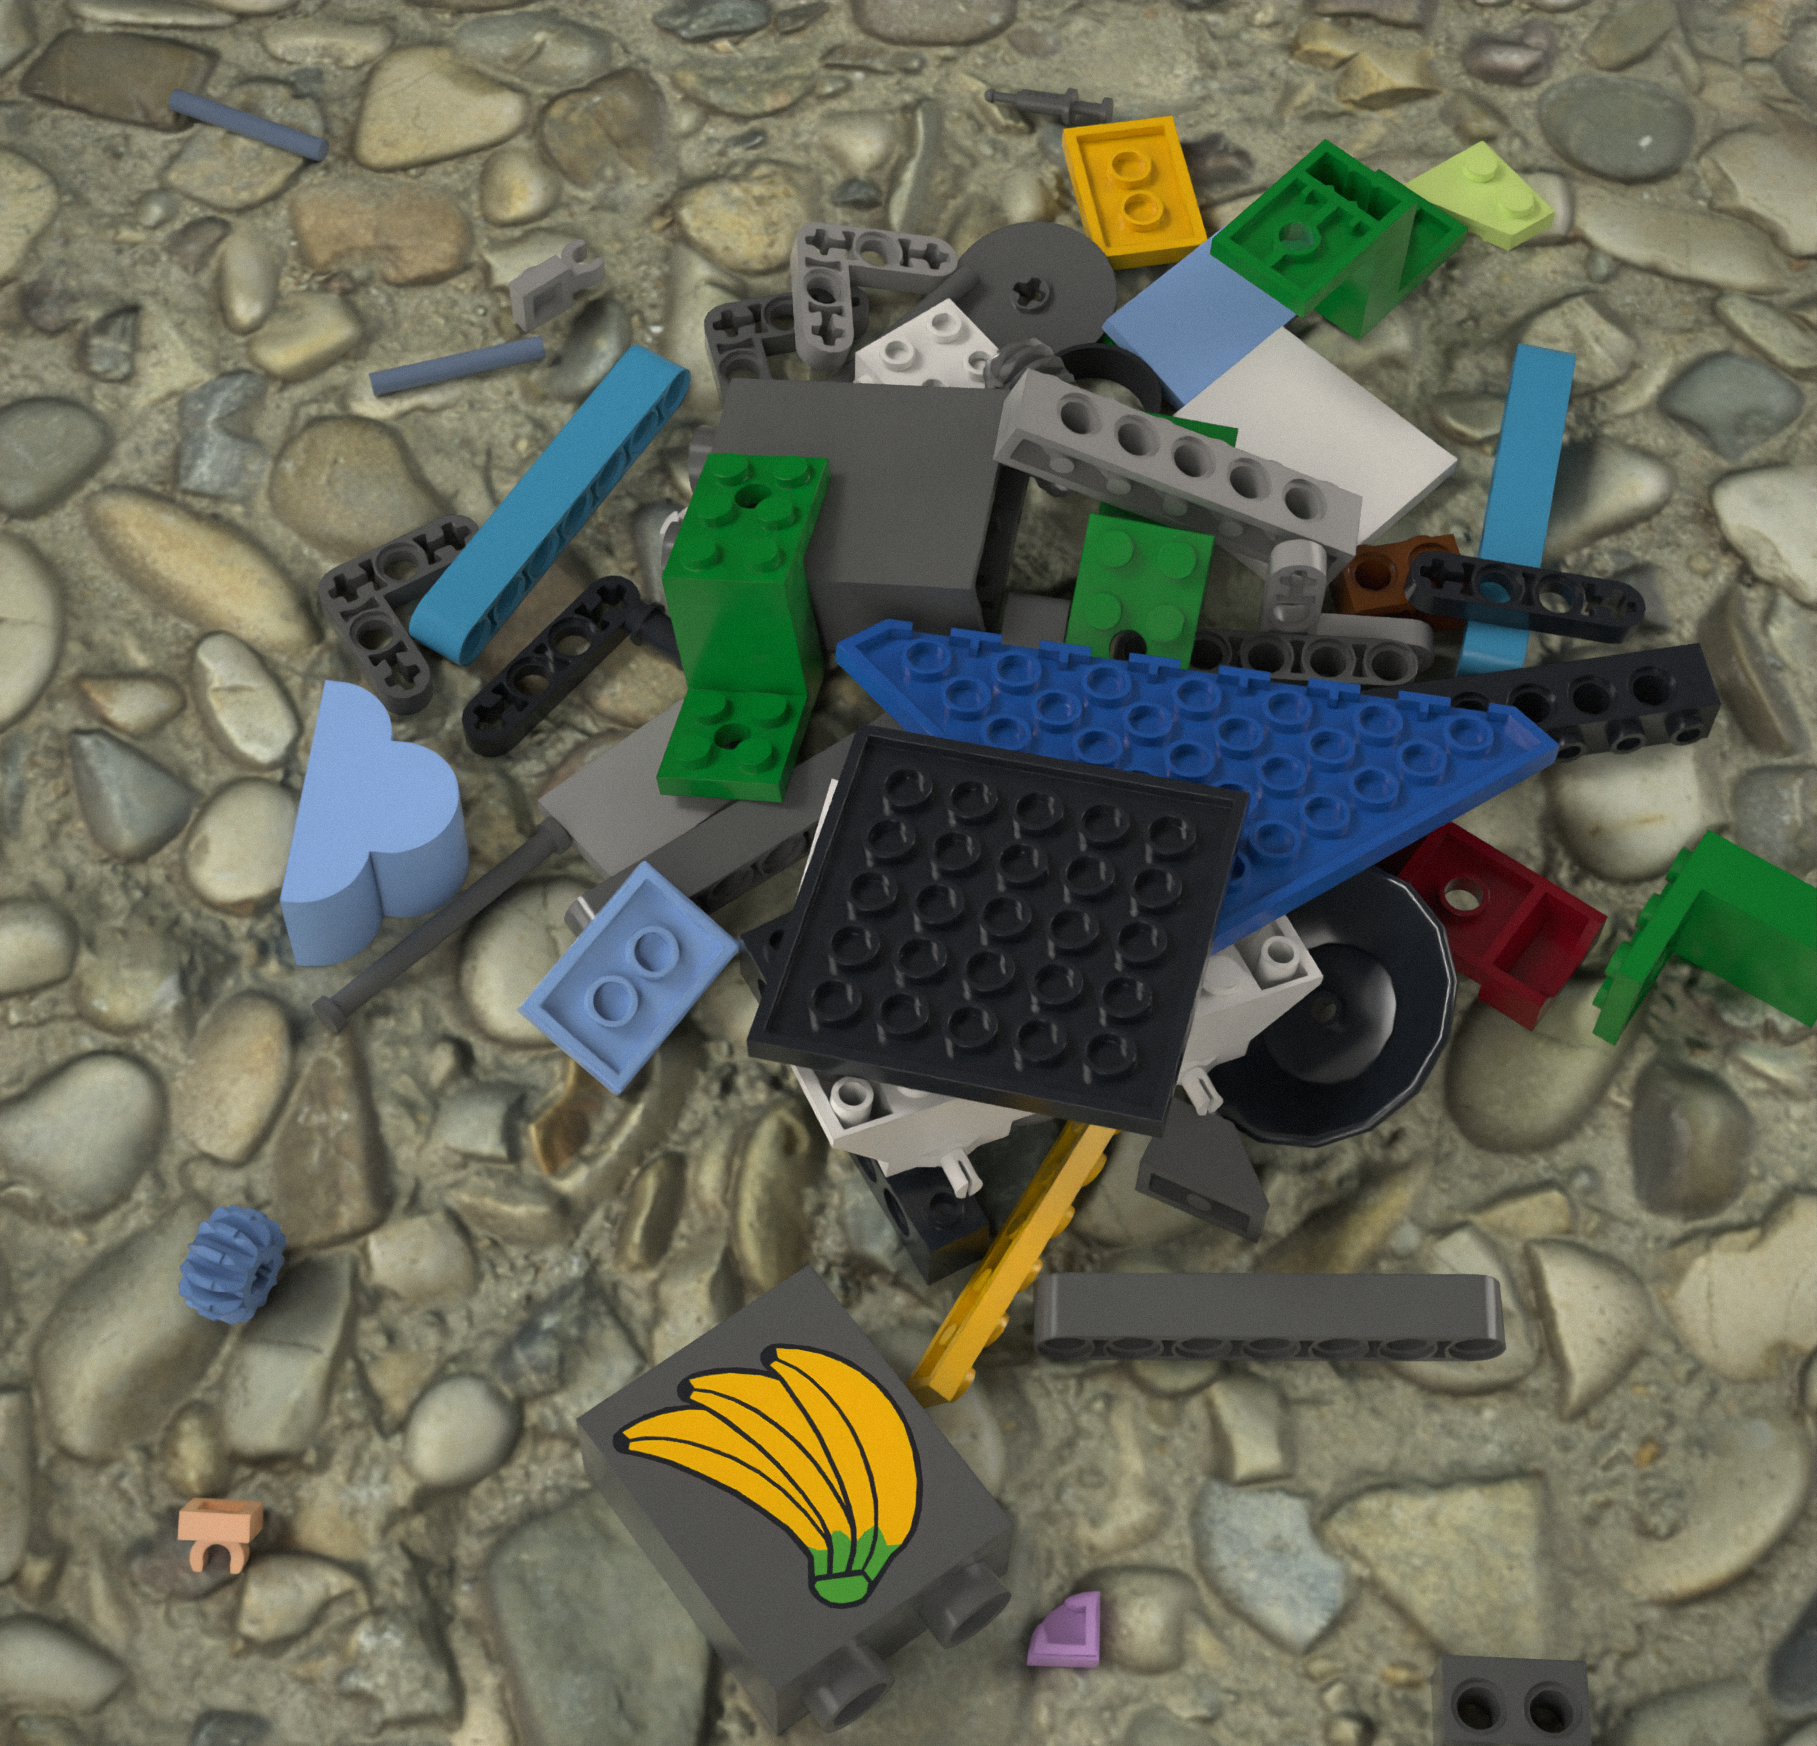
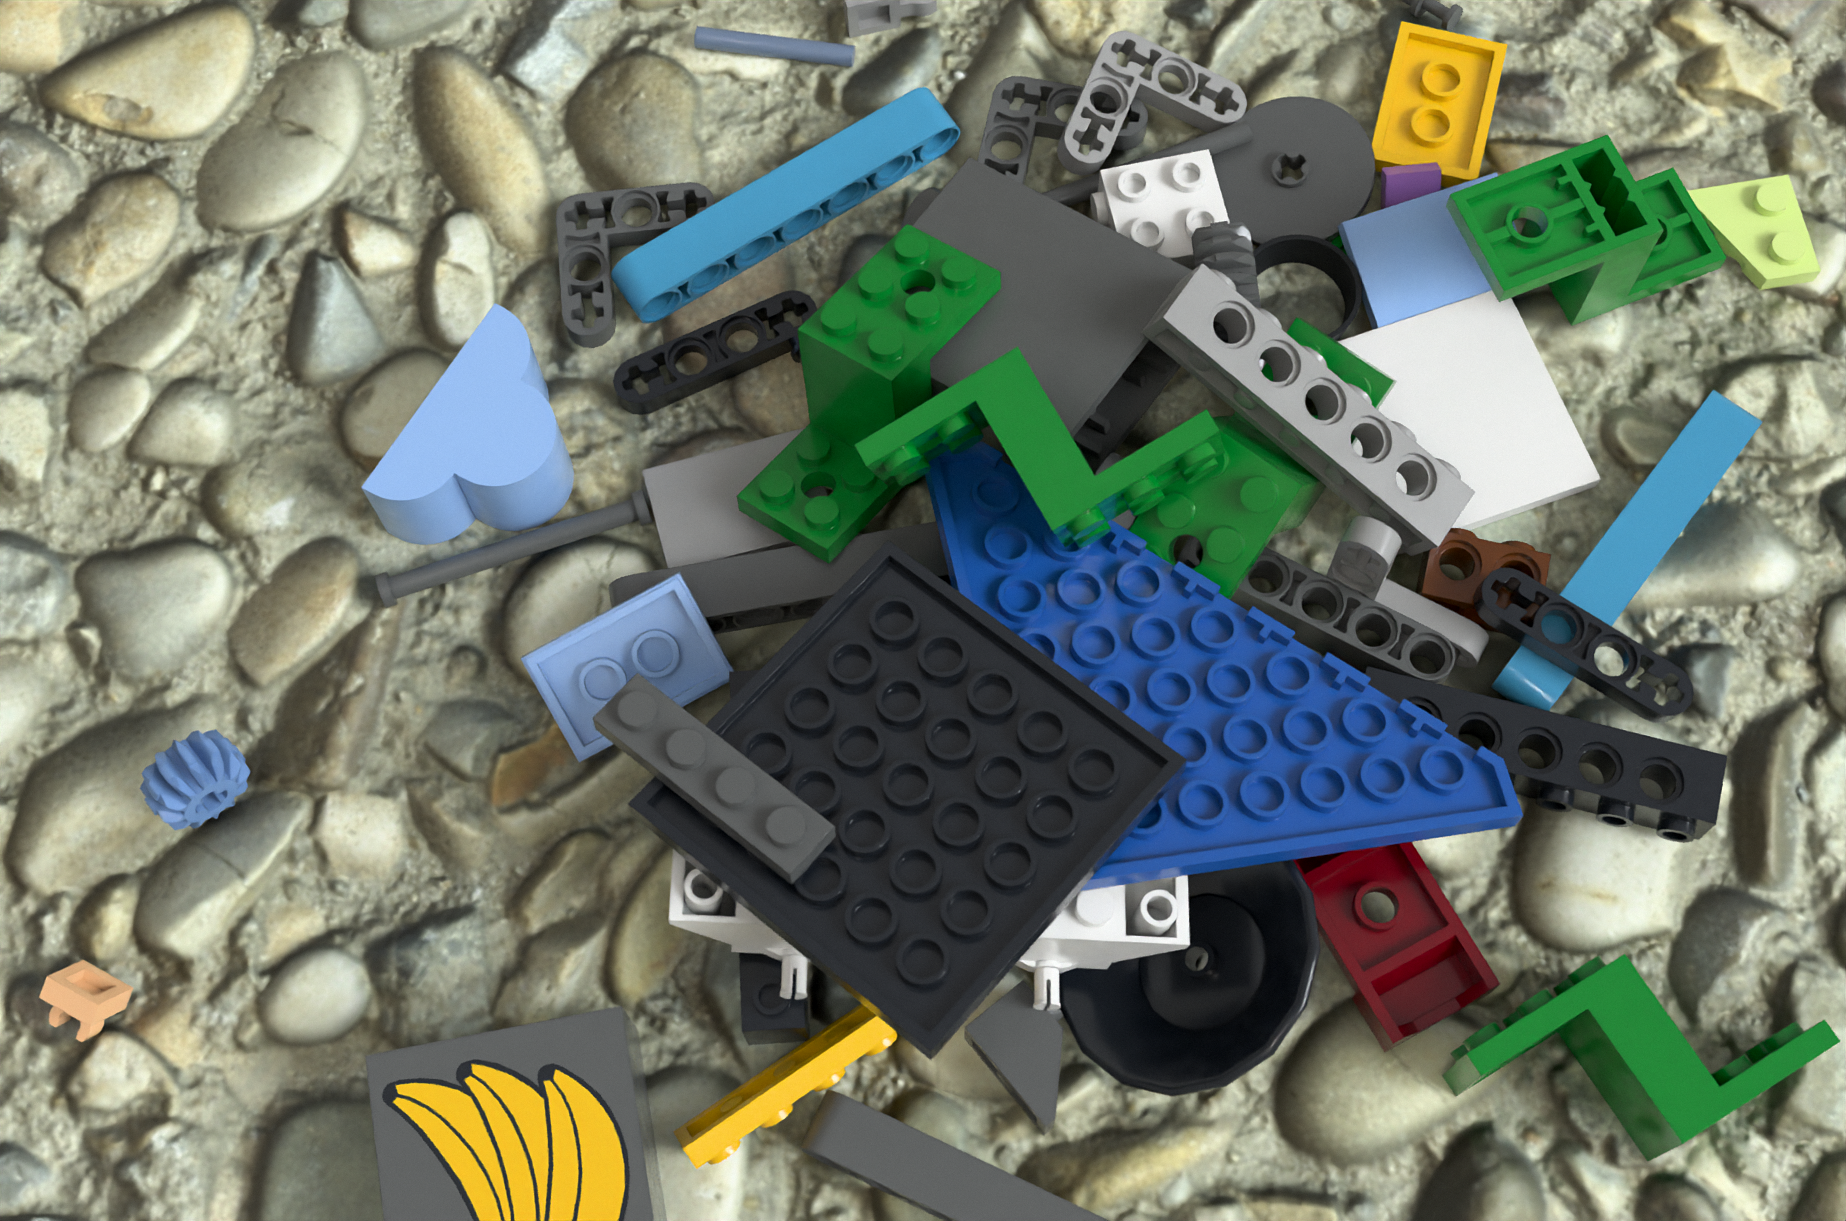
camera: 30 degrees right, 10 degrees up
none -> dark grey plate [592,673,836,885]
none -> green bracket [854,346,1225,548]
none -> medium lavender tile [1381,162,1441,210]

